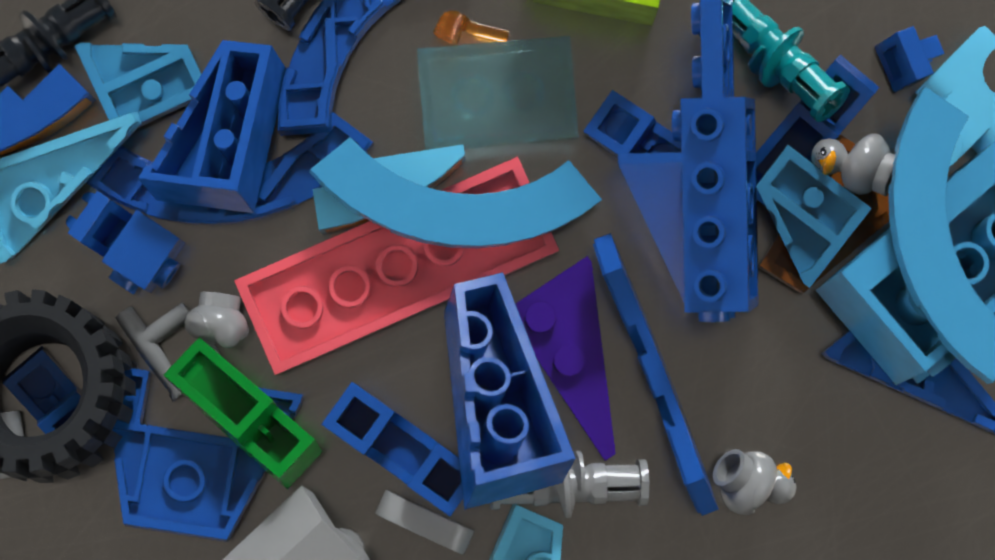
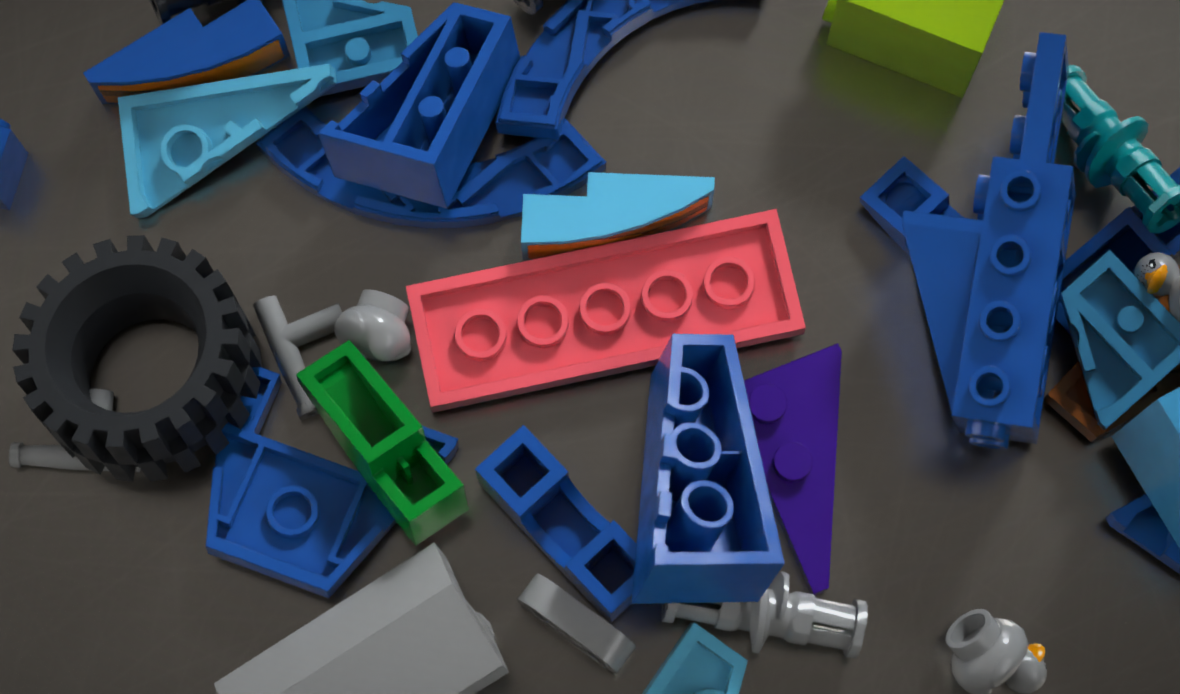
camera: 10 degrees right, 10 degrees down
blue slope [3,346,82,434] -> none
blue tile [66,191,132,257] -> none
blue brick [102,210,186,295] -> none
dark azure tile [309,137,602,249] -> none
clear light blue tile [417,36,579,150] -> none
clear orange hand [433,10,509,45] -> none
blue tile [593,233,719,516] -> none

